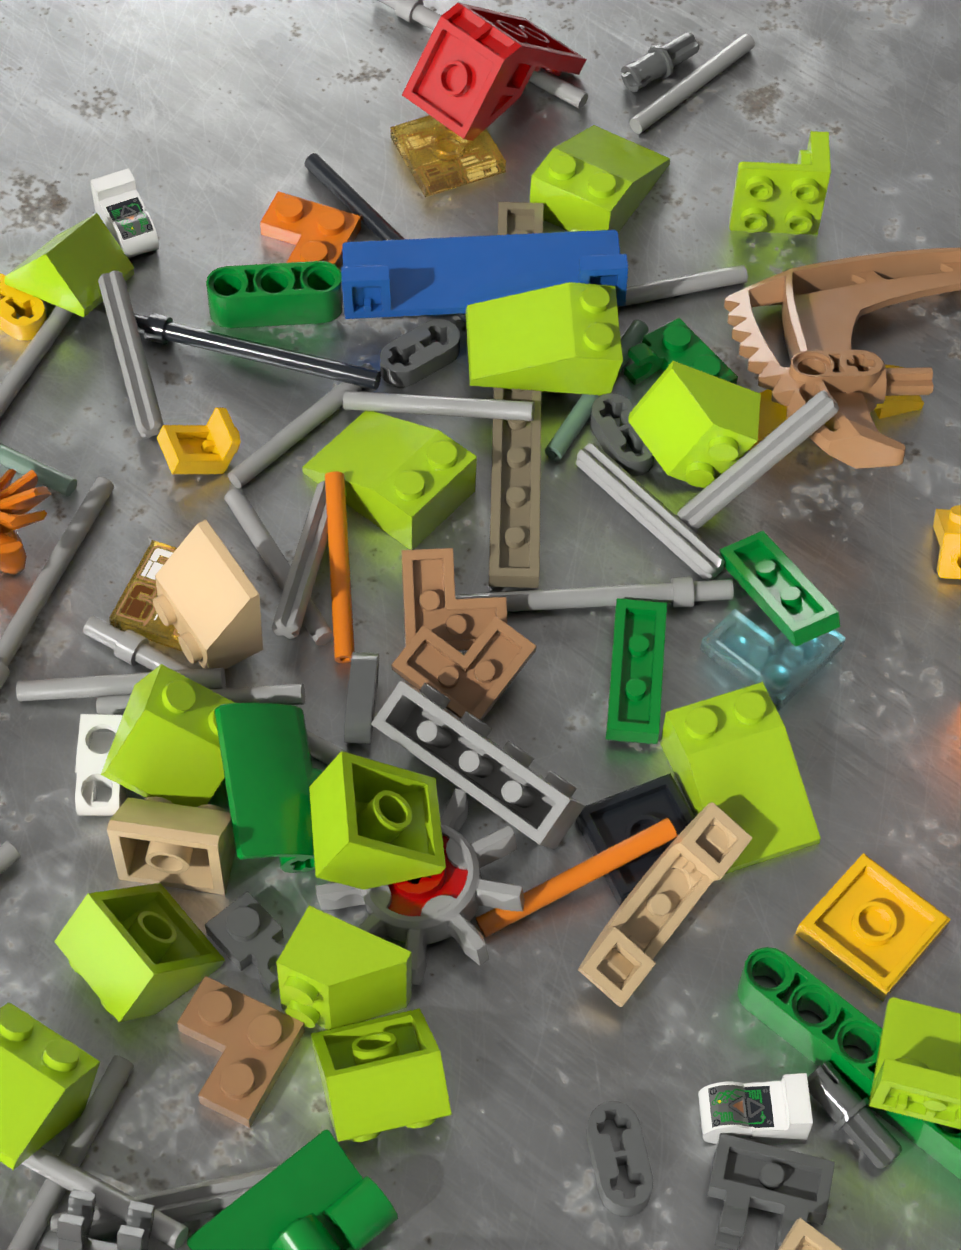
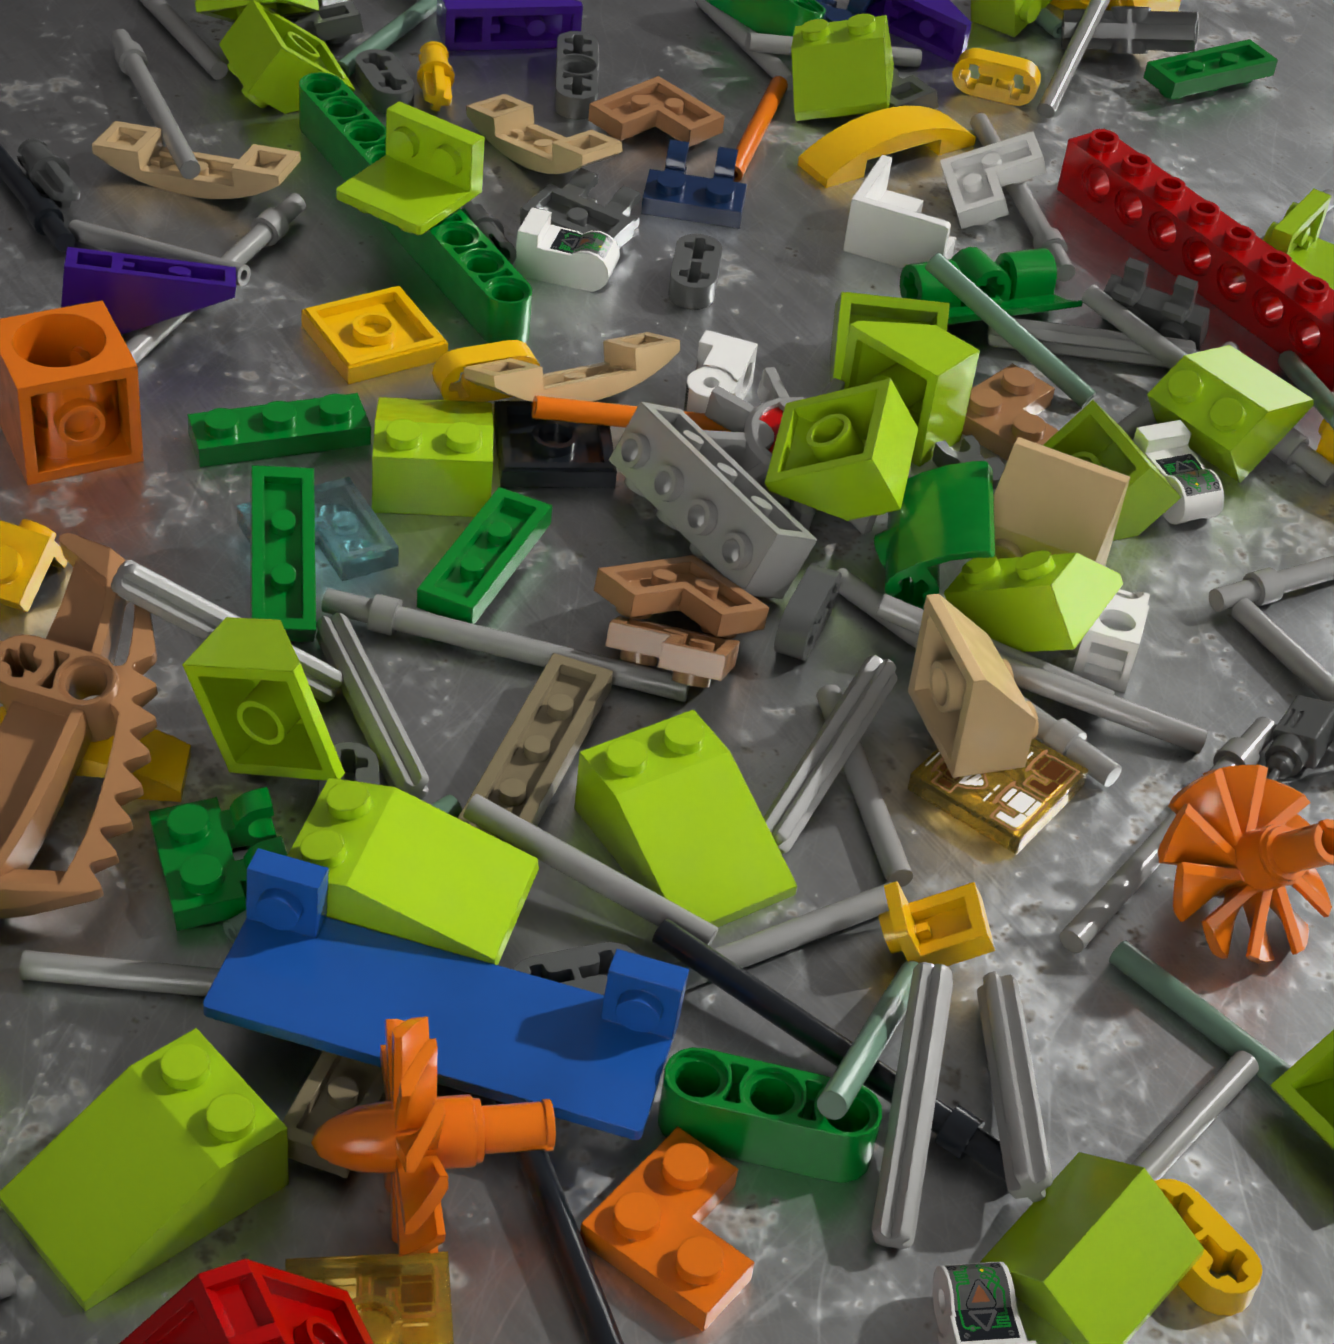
camera: 165 degrees left, 15 degrees down
orange piece [325,471,355,663] -> none
none -> green plate [187,393,371,468]
none -> orange piece [311,1016,556,1256]
none -> yellow beam [432,340,540,402]
none -> white leg [684,330,758,413]
none -> sand green bar [817,961,919,1120]
none -> light grey axle [871,962,954,1249]
none -> sand green piece [925,252,1097,408]
none -> white leg [1133,420,1224,525]

